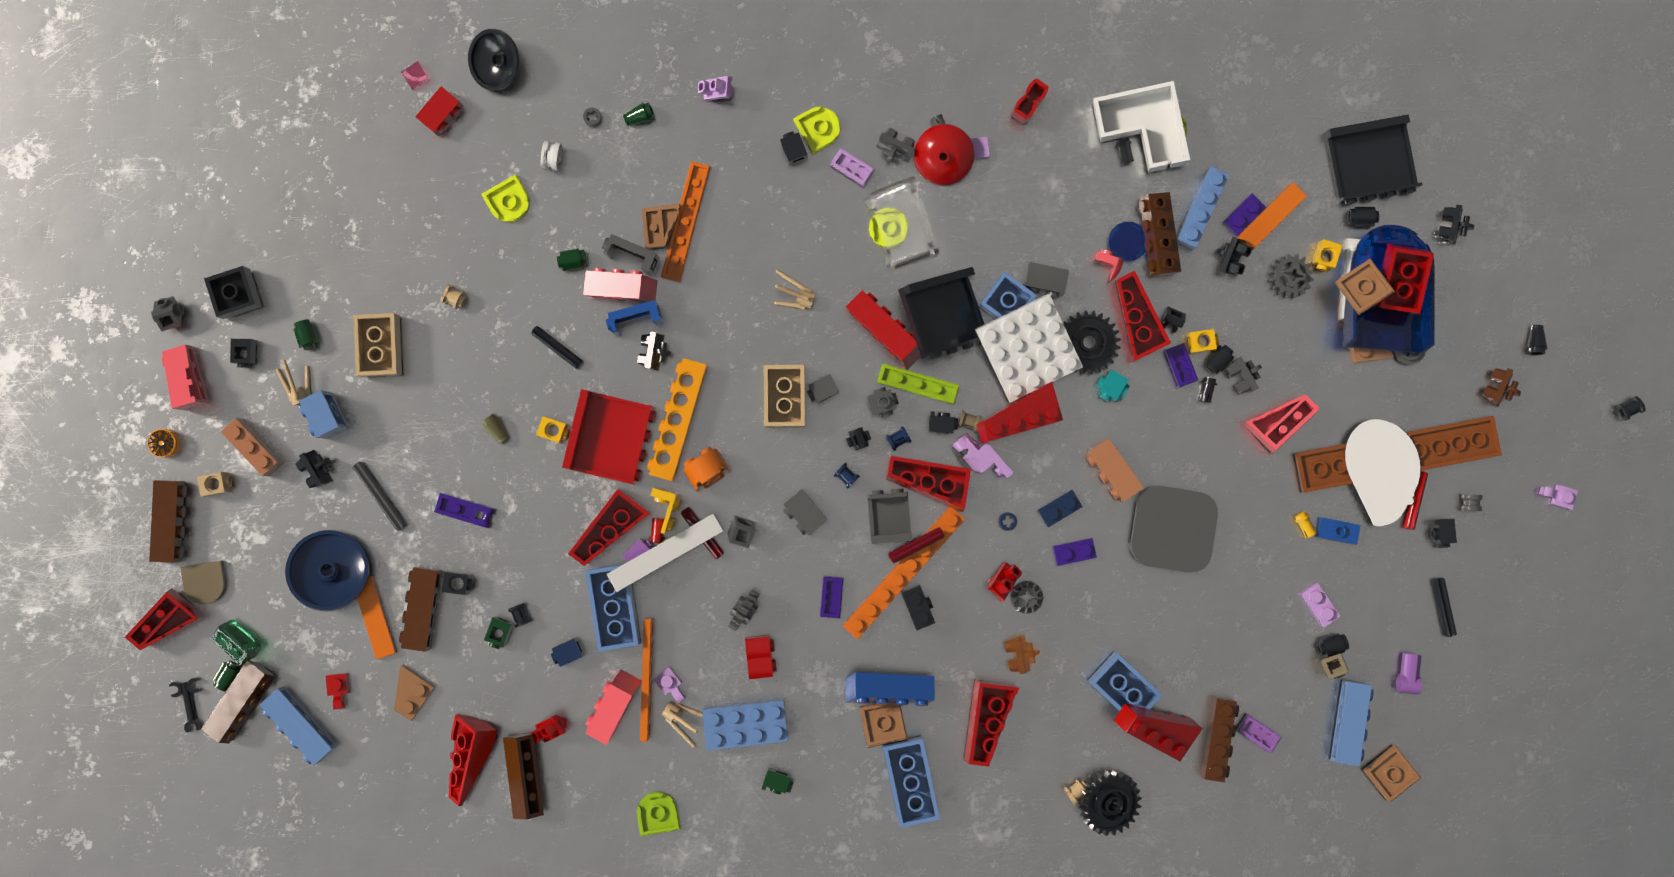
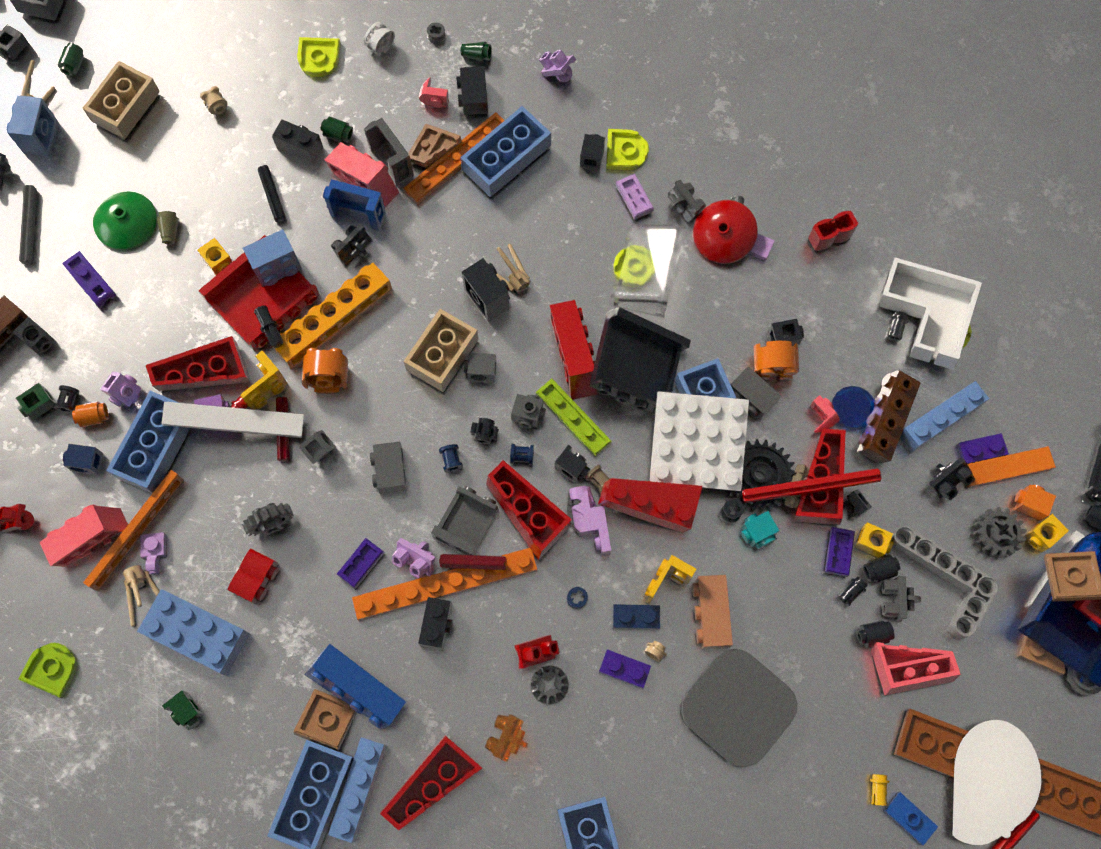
camera: 35 degrees right, 15 degrees down
none -> orange brick [72,402,109,427]
none -> green dish [93,191,158,251]
none -> lavender brick [100,371,142,407]
none -> medium blue brick [243,229,302,287]
none -> black axle [254,305,283,348]
none -> black brick [272,119,323,164]
none -> medium blue brick [328,737,387,843]
none -> lavender hips [392,538,435,579]
none -> coral plate [418,77,449,108]
none -> black brick [456,66,488,115]
none -> medium blue brick [460,106,551,197]
none -> black brick [461,258,510,322]
none -> yellow bracket [644,555,696,604]
none -> tan plate [644,641,667,662]
none -> black bush [721,498,744,523]
none -> red axle [742,469,882,503]
none -> orange brick [753,341,799,380]
none -> black brick [768,319,804,346]
none -> dark tan axle [785,464,809,508]
none -> black brick [857,620,895,648]
none -> light grey beam [891,526,998,639]
none -> orange brick [1015,485,1056,521]

